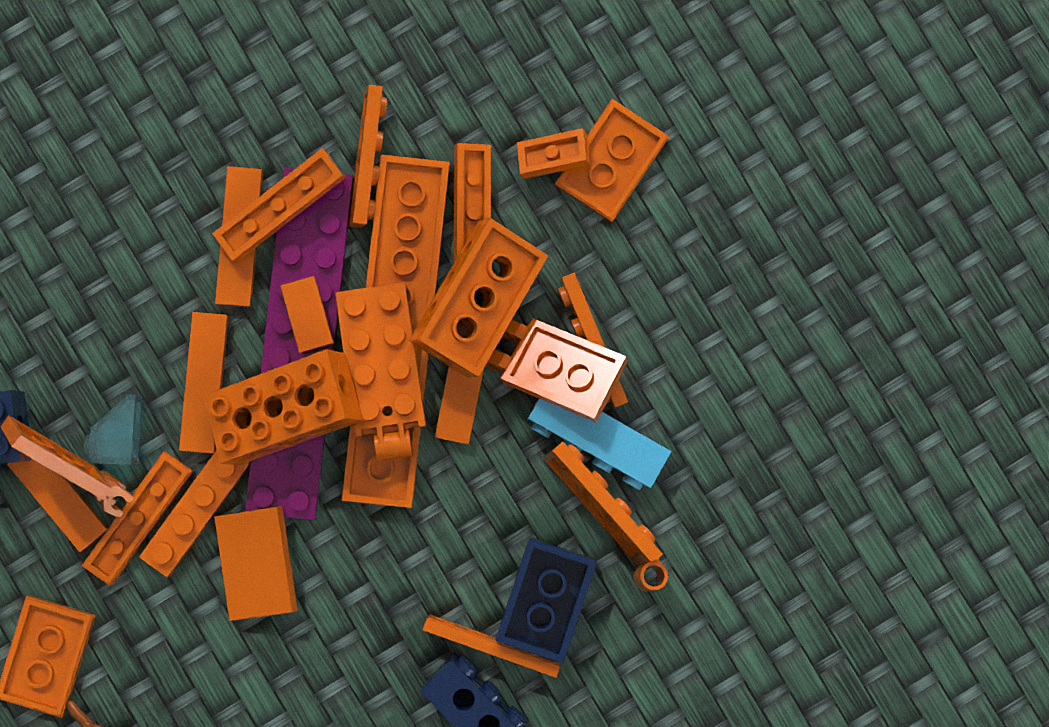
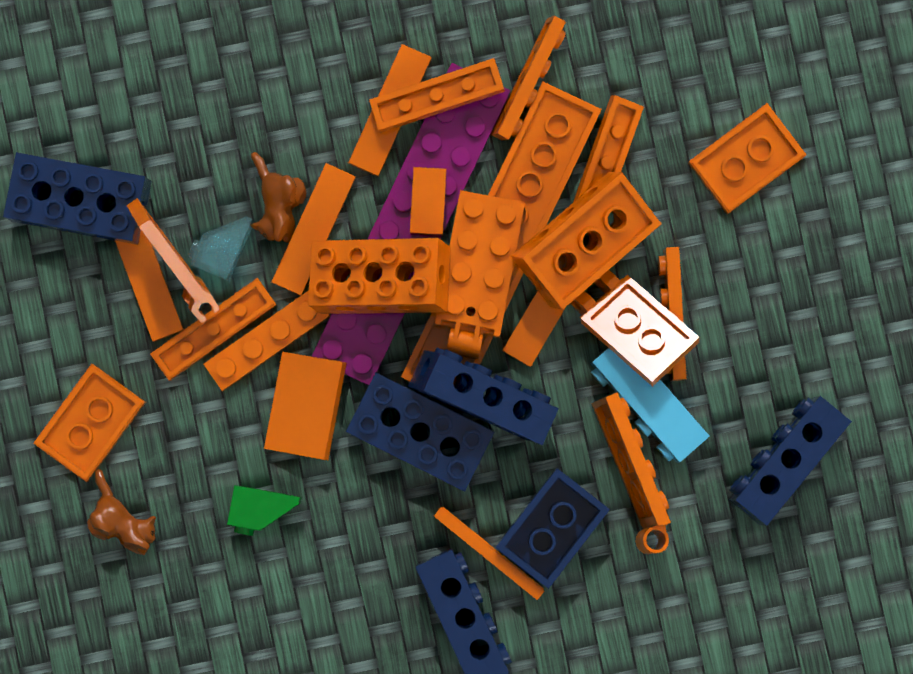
camera: 25 degrees right, 0 degrees up
orange plate [517,128,590,179] -> none
none -> green slope [227,485,302,536]
none -> dark orange animal [251,152,307,243]
none -> dark blue brick [346,373,495,492]
none -> dark blue brick [408,347,559,445]
none -> dark blue brick [728,396,852,526]

